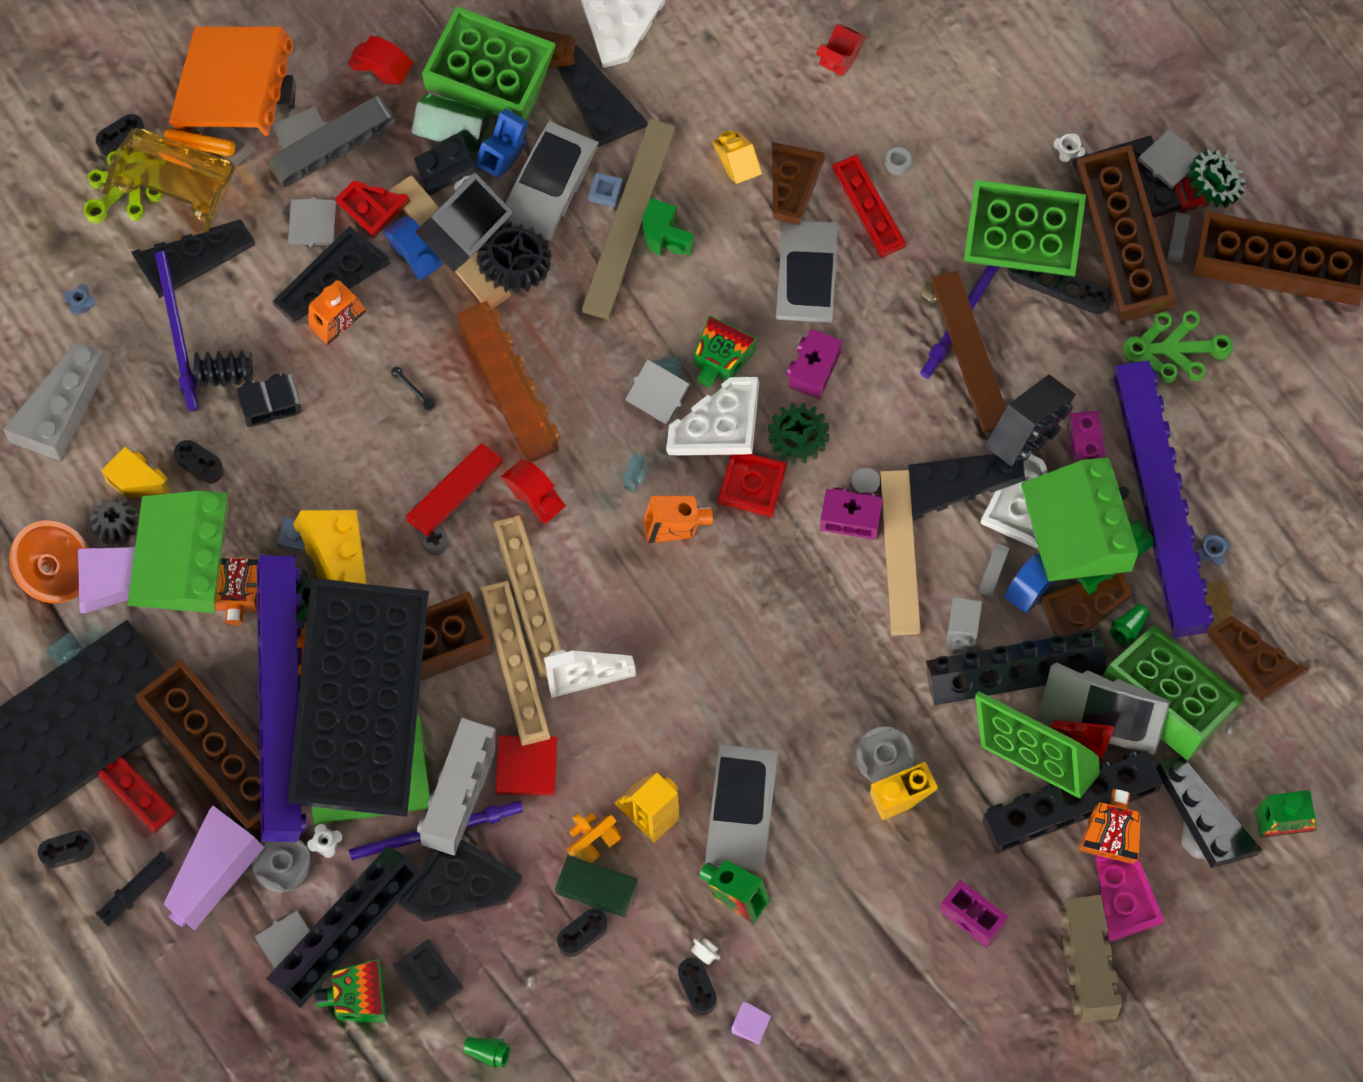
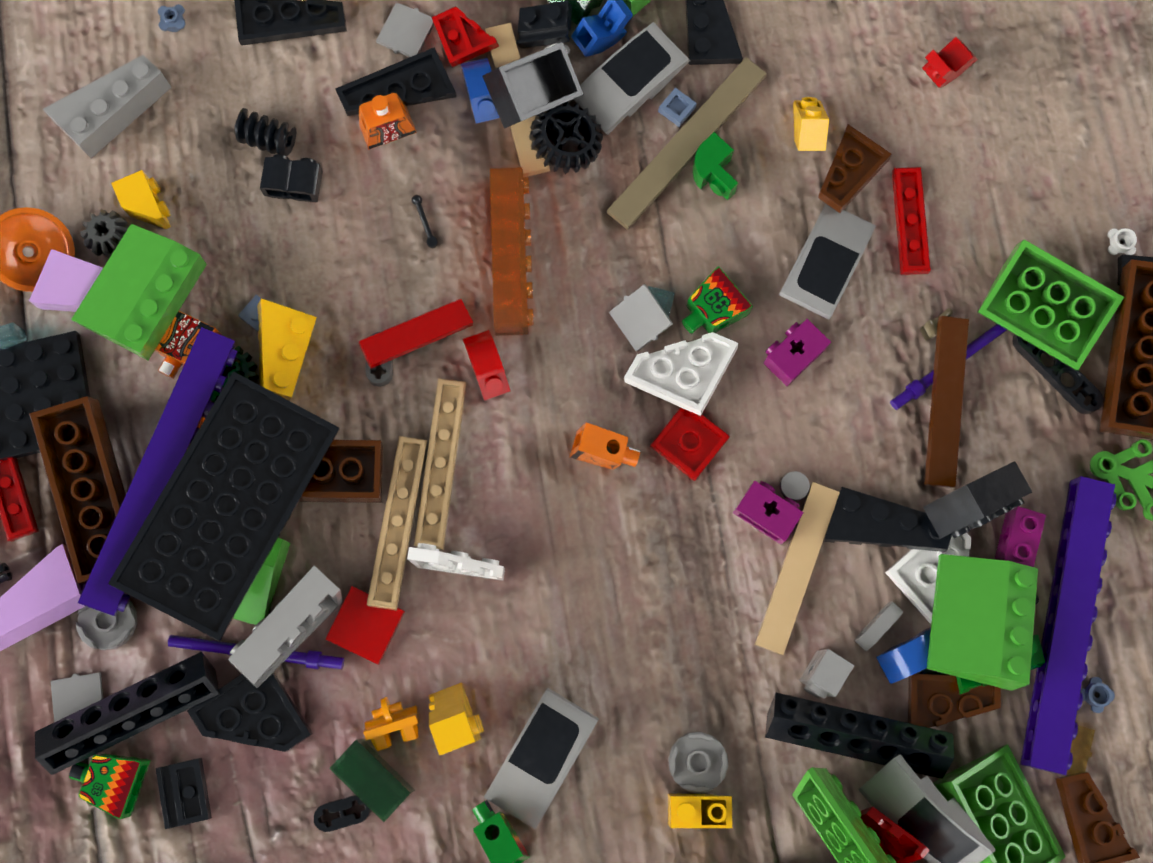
camera: 20 degrees right, 10 degrees up
dark purple bar [155,251,199,412] -> none
black beam [174,440,224,483] -> none
white plate [307,824,342,858] -> none
clear light blue plate [623,453,648,492] -> none
dark green gear [768,403,829,464] -> none
light grey tile [884,146,912,175] -> none
green cone [1110,604,1150,645] -> none

